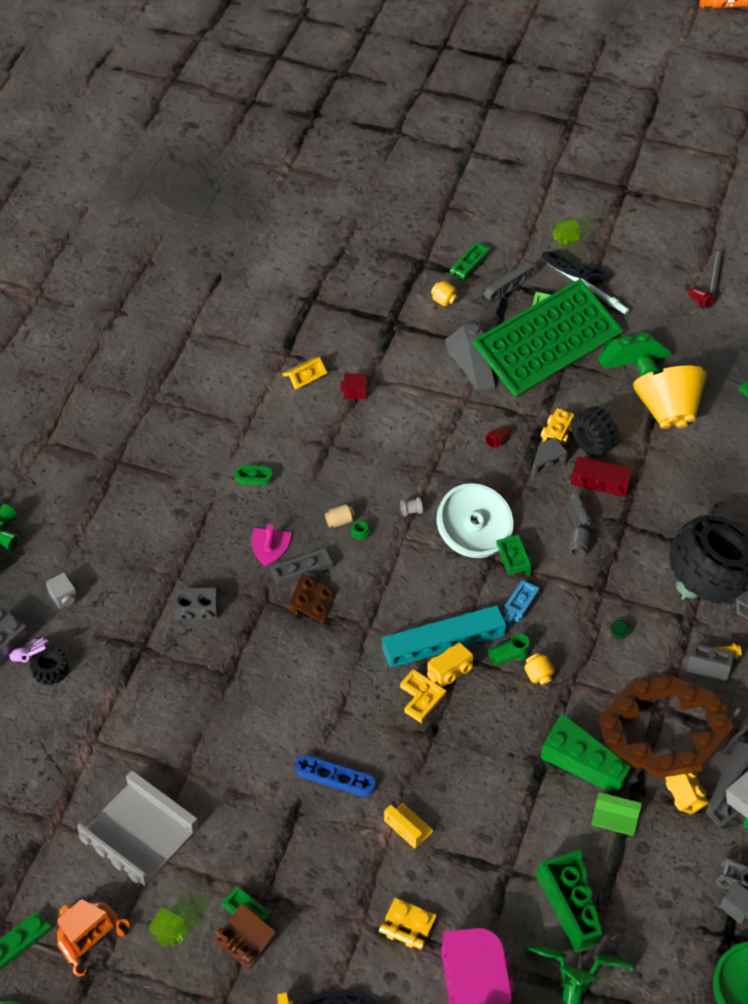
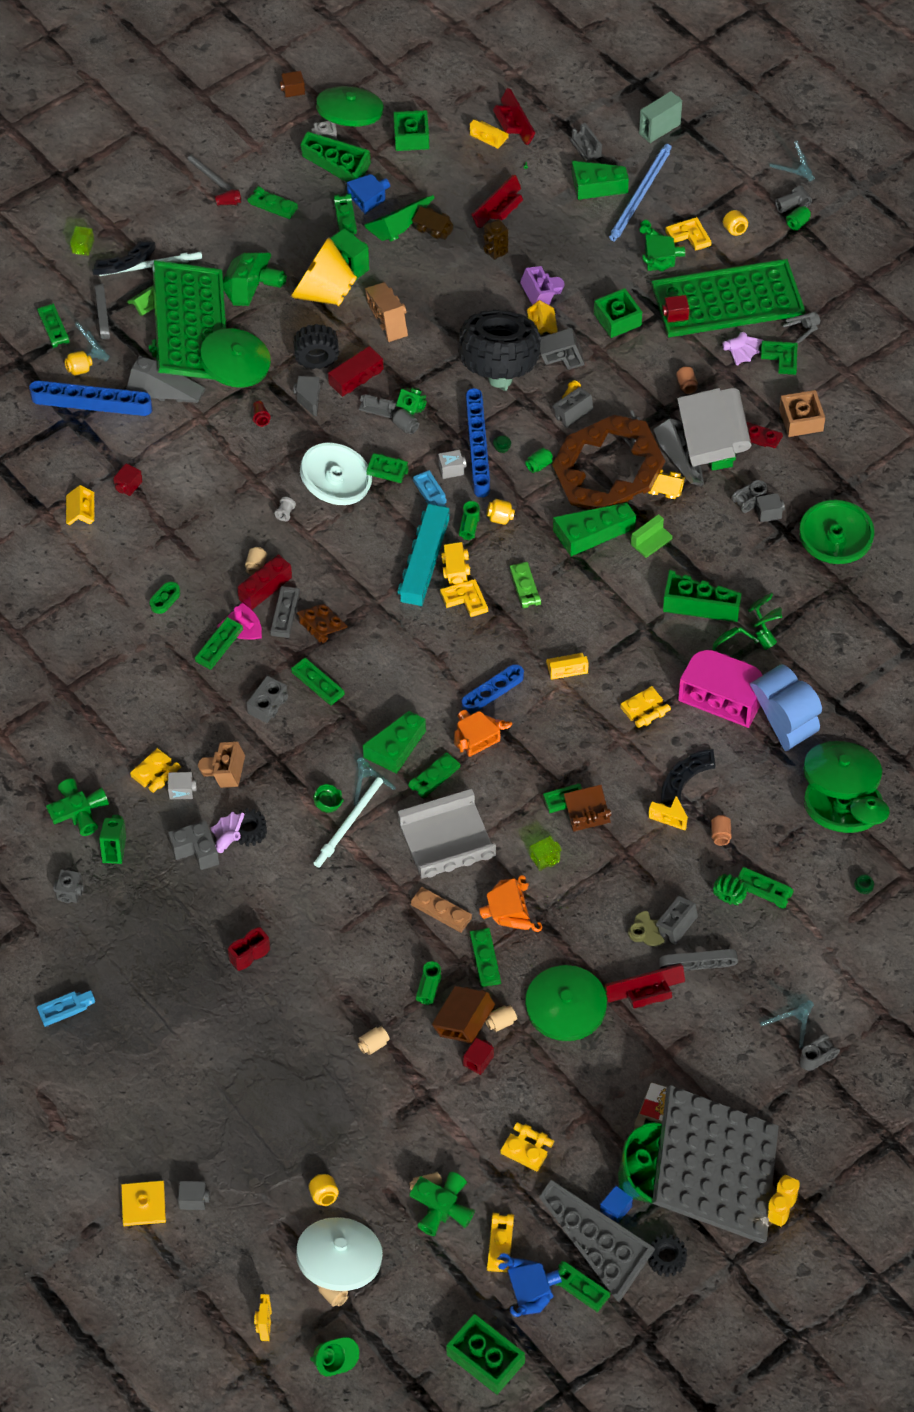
camera: 55 degrees left, 5 degrees up
green plate [351,521,370,540] -> none
yellow brick [541,408,574,446] -> none
none -> blue beam [29,381,152,416]
none -> clear light blue plant [75,322,110,362]
none -> yellow plate [130,748,181,793]
none -> green plate [195,617,243,670]
none -> medium nougat brick [198,742,245,788]
none -> green dish [199,328,271,388]
none -> dark red brick [237,555,292,610]
none -> green plate [248,187,298,219]
none -> green plate [291,658,345,706]
none -> green hair [313,784,344,813]
none -> light aqua bar [314,777,383,868]
none -> green brick [331,228,369,280]
none -> clear light blue plant [354,758,396,806]
none -> green wedge [363,711,426,774]
none -> medium nougat wedge [365,282,408,342]
none -> green brick [396,387,427,415]
none -> green plate [408,752,460,798]
none -> medium nougat plate [411,887,472,933]
none -> light grey brick [438,450,467,479]
none -> orange torso [454,710,512,757]
none -> blue beam [466,388,490,498]
none -> bright green plate [510,562,541,609]
none -> green brick [525,448,553,473]

